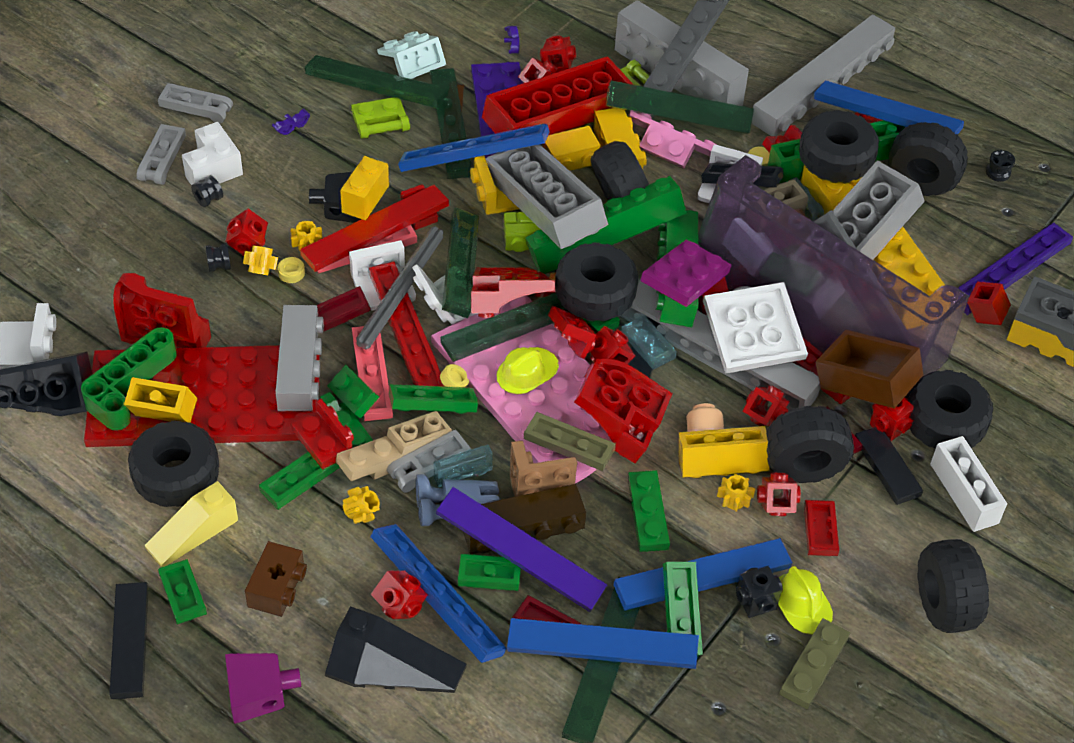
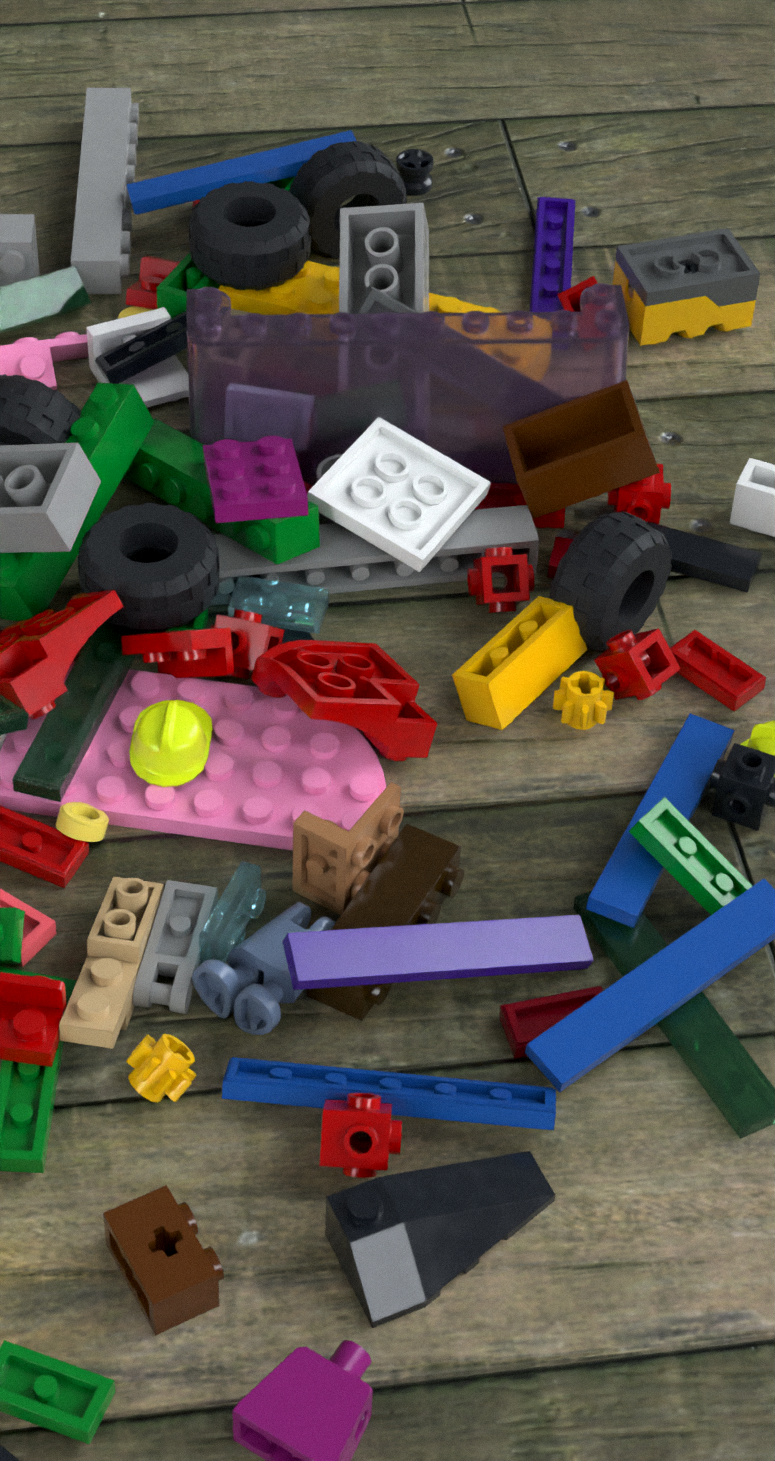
camera: 45 degrees left, 5 degrees down
green plate [389,384,478,414] -> none
green plate [458,554,521,591] -> none
olive plate [524,412,616,471] -> none
green plate [628,470,670,552] -> none
light nougat head [686,403,724,432] -> none
black tyre [907,370,994,449] -> none

